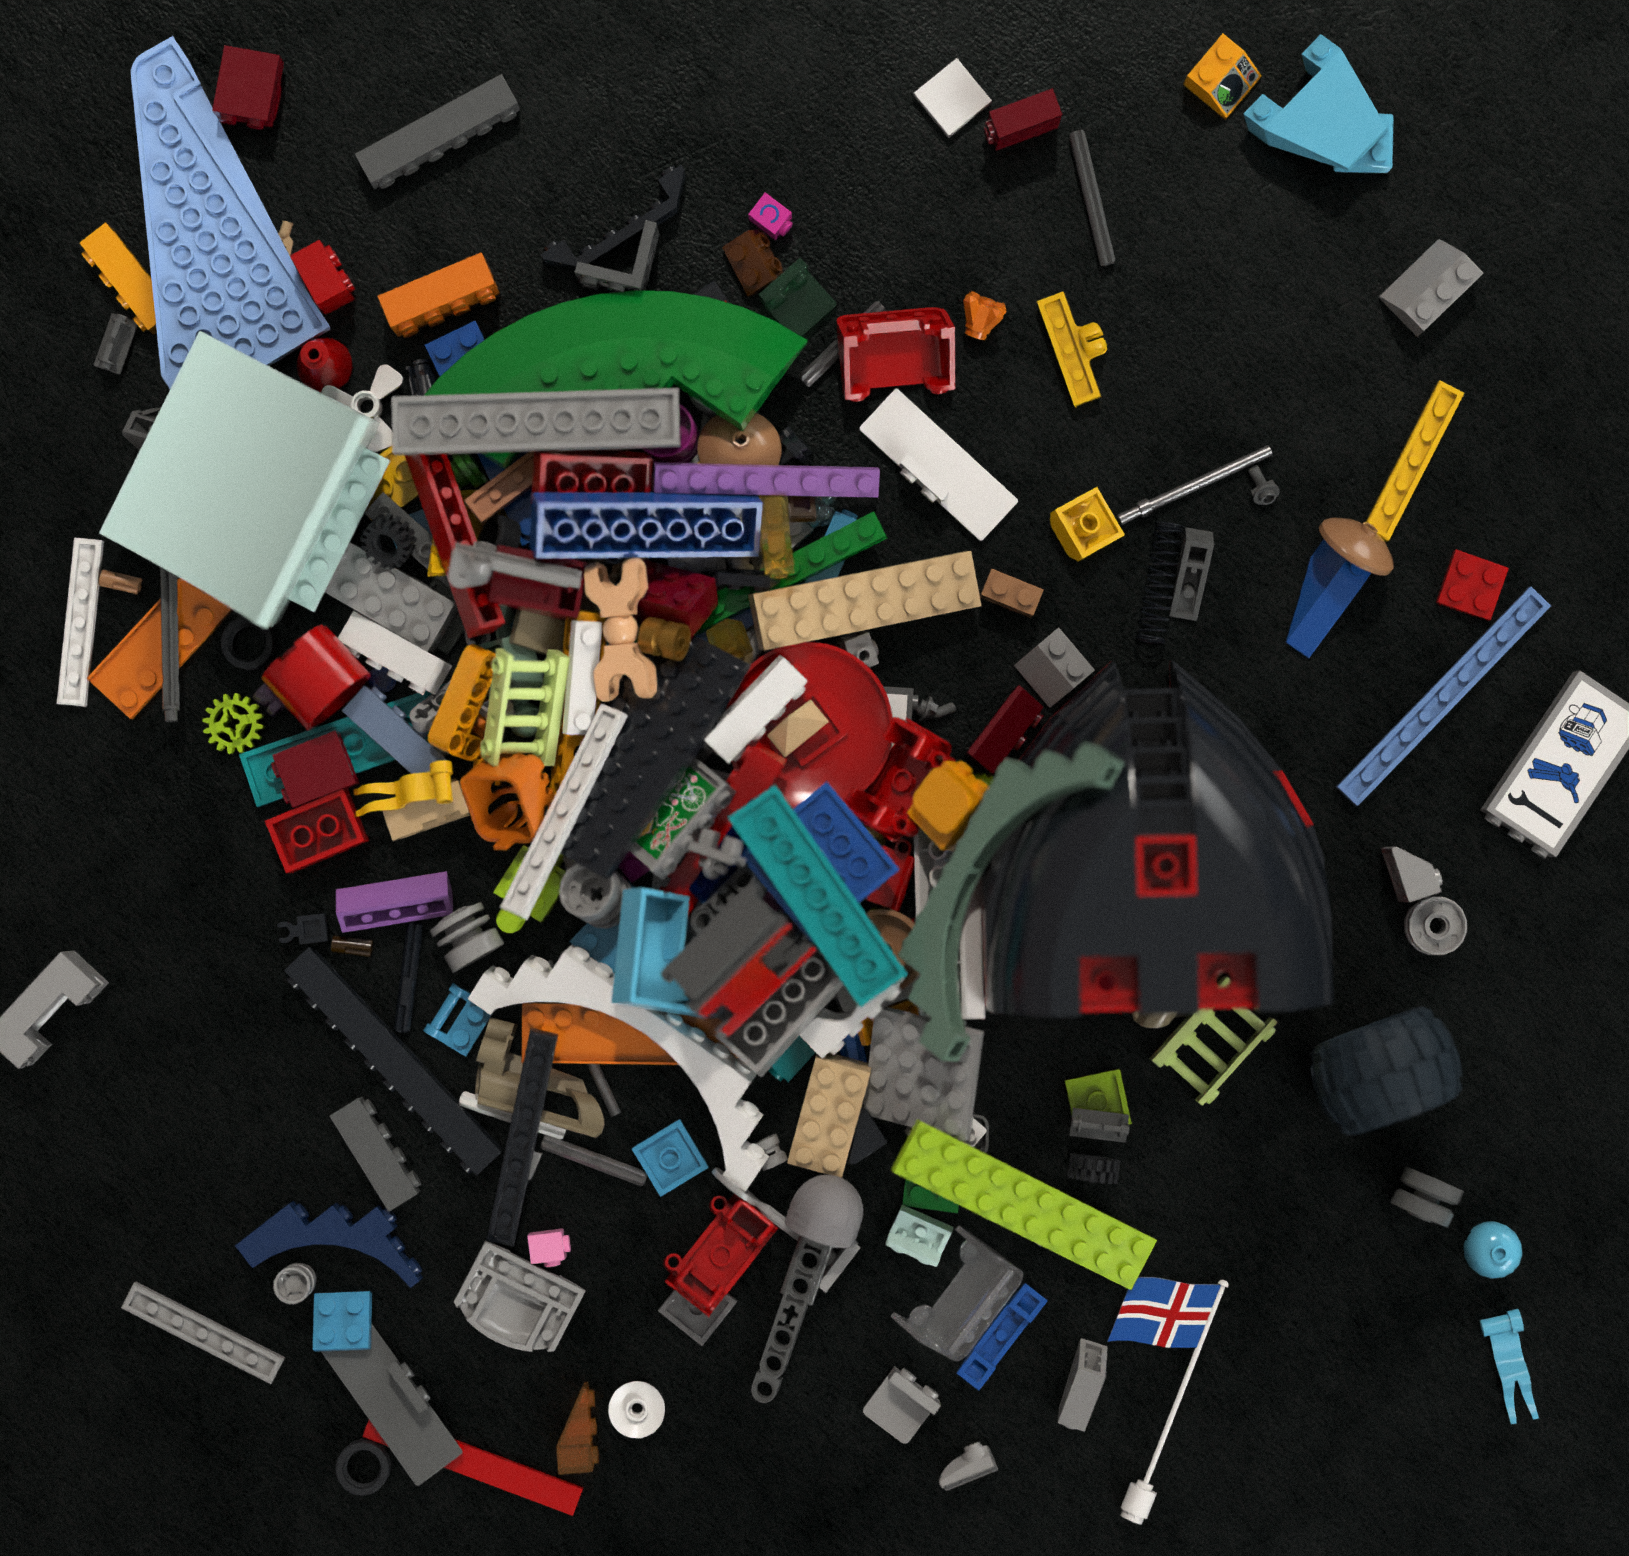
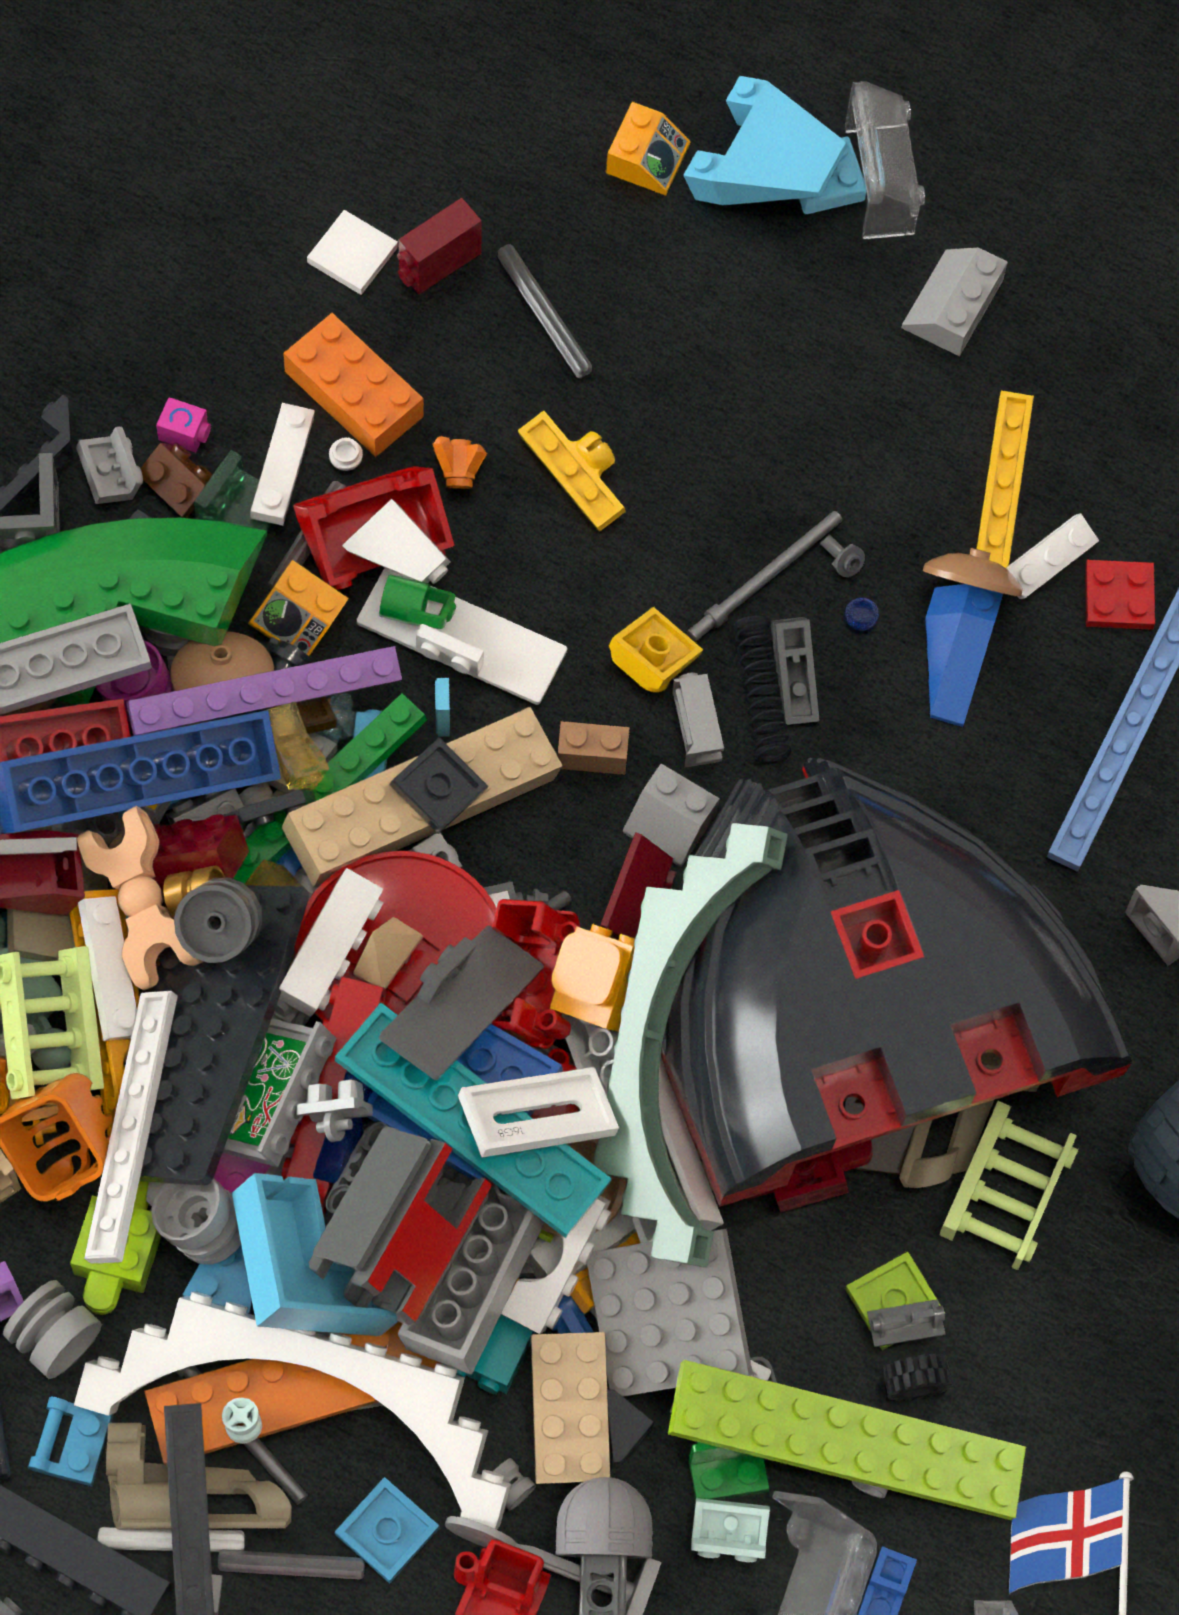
camera: 20 degrees left, 20 degrees down
none -> light grey bracket [76,426,143,504]
none -> dark grey wheel [174,878,262,963]
none -> light aqua wheel [222,1398,262,1444]
none -> slope [248,560,349,656]
none -> white plate [250,403,315,526]
none -> orange brick [283,313,424,457]
none -> white plate [329,438,363,471]
none -> white slope [342,499,450,584]
none -> green piece [379,574,456,629]
none -> dark grey bracket [379,925,544,1080]
none -> black tile [389,737,489,834]
none -> medium azure tile [435,678,450,737]
none -> white piece [458,1067,619,1157]
none -> light grey window [672,673,724,768]
none -> clear windscreen [845,81,925,239]
none -> clear blue plate [845,597,879,631]
none -> white plate [1006,514,1099,599]

